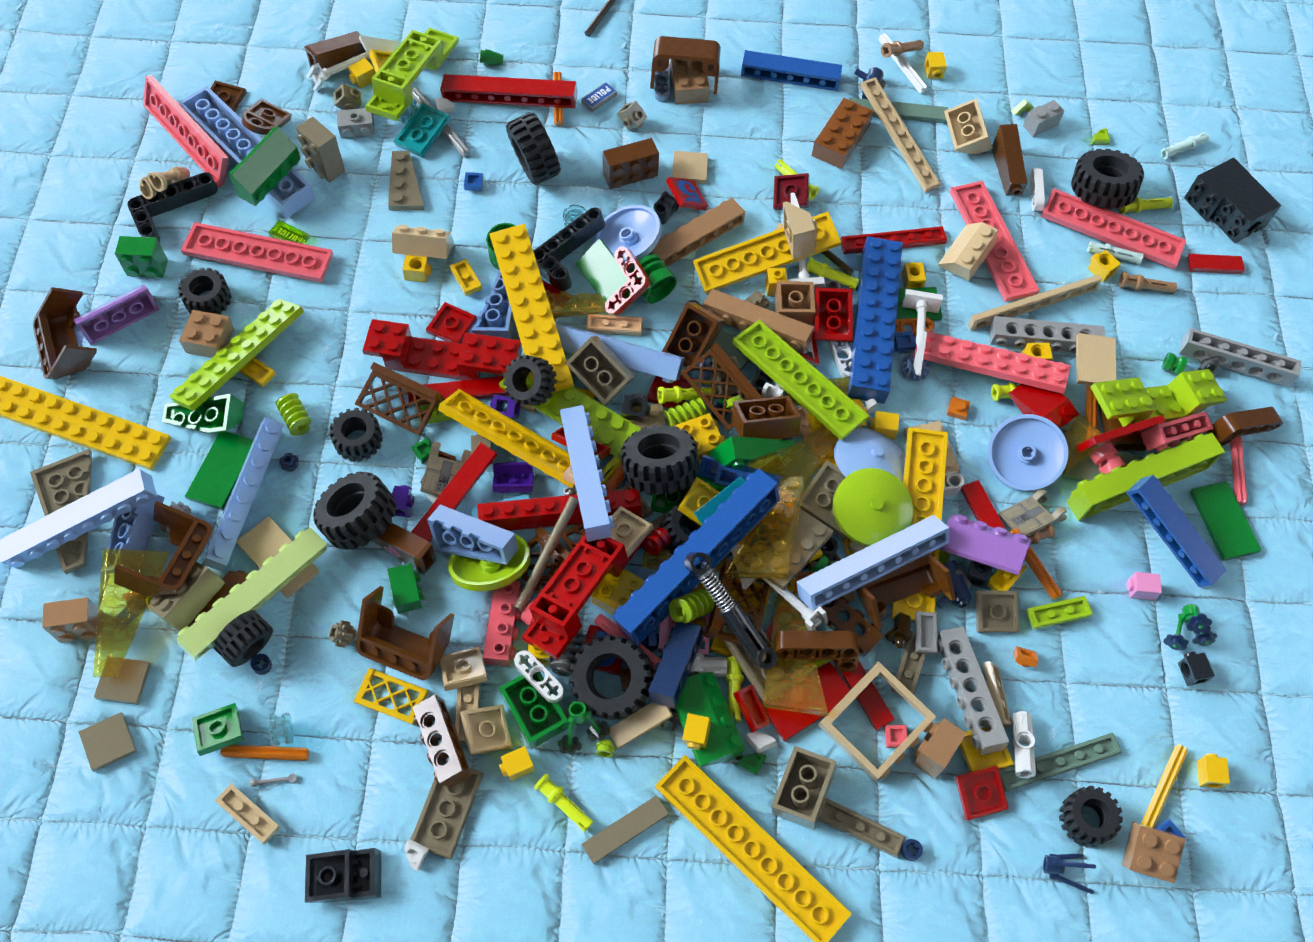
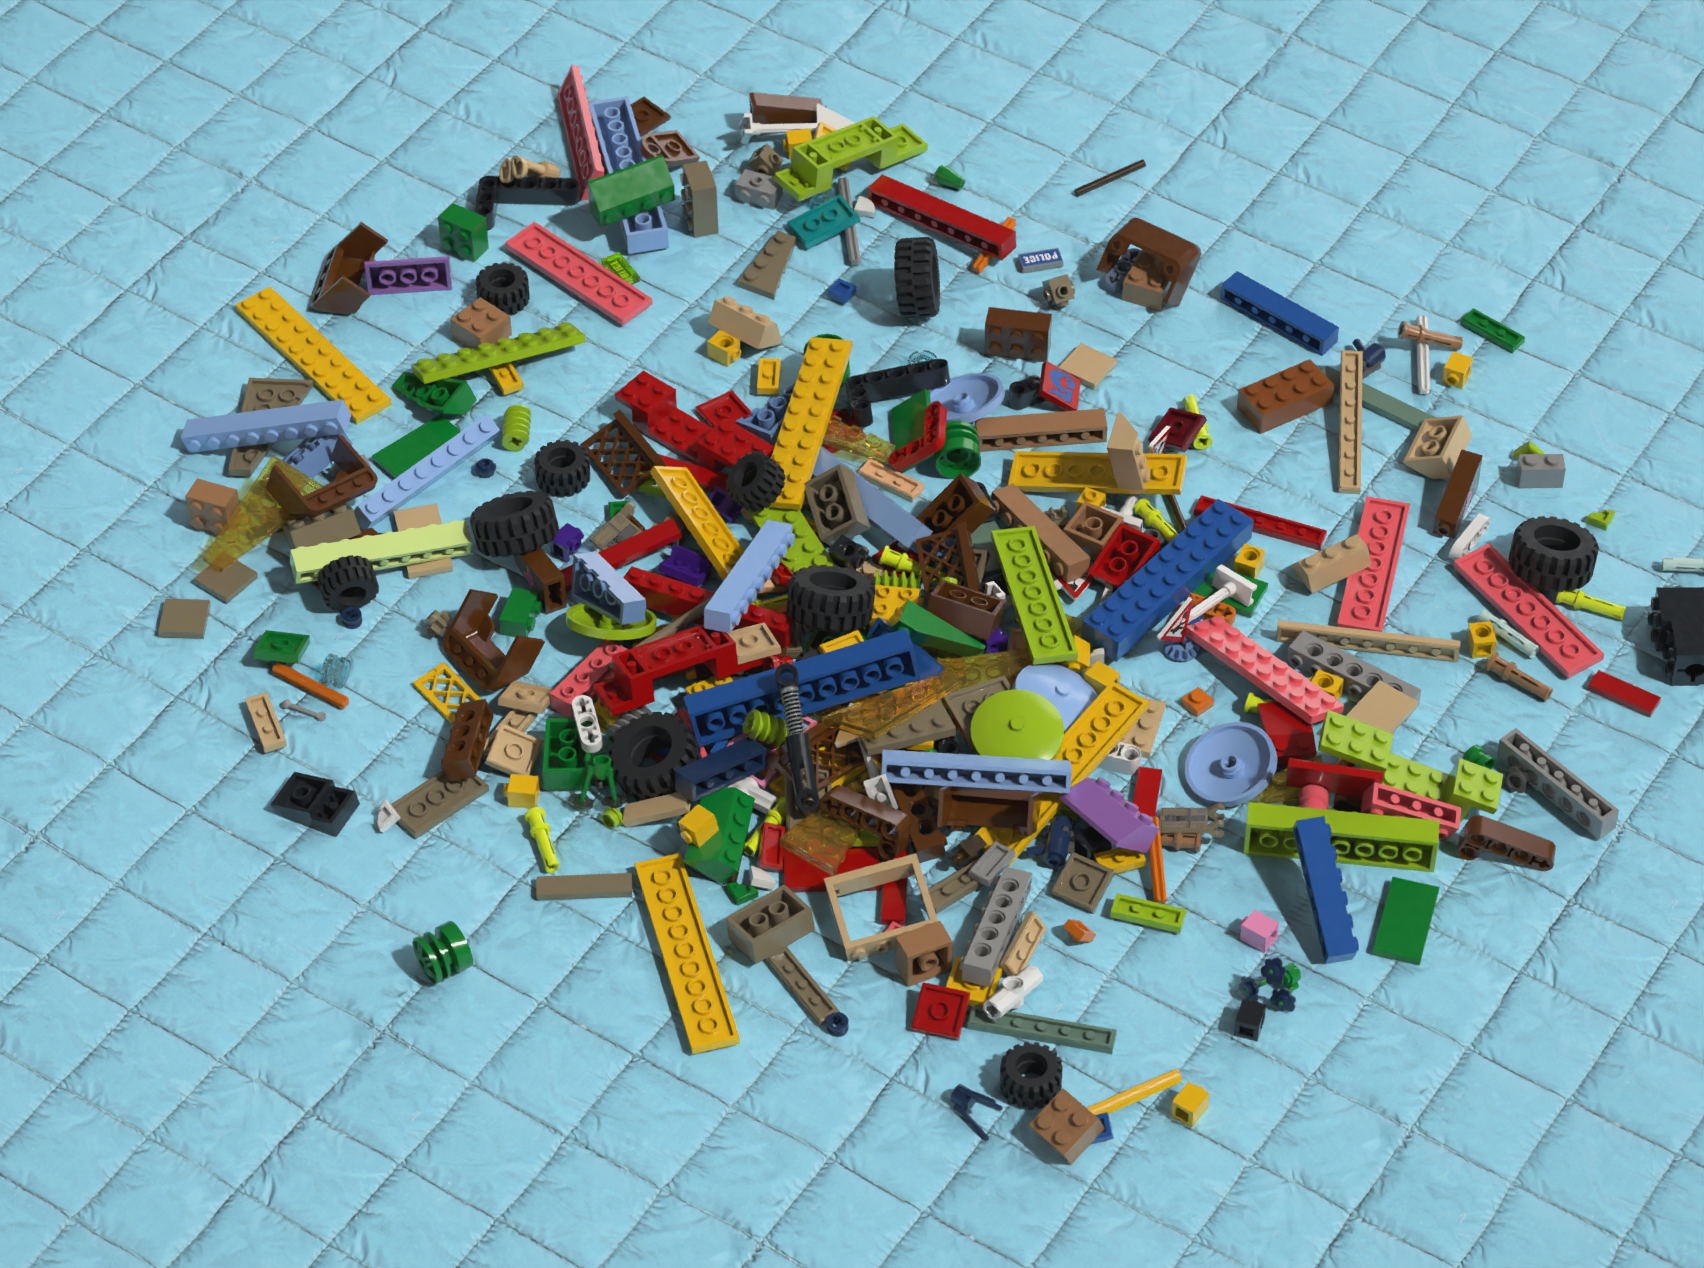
camera: 35 degrees right, 15 degrees down
coral axle [1230,436,1248,505] -> none
none -> green tile [1460,308,1525,353]

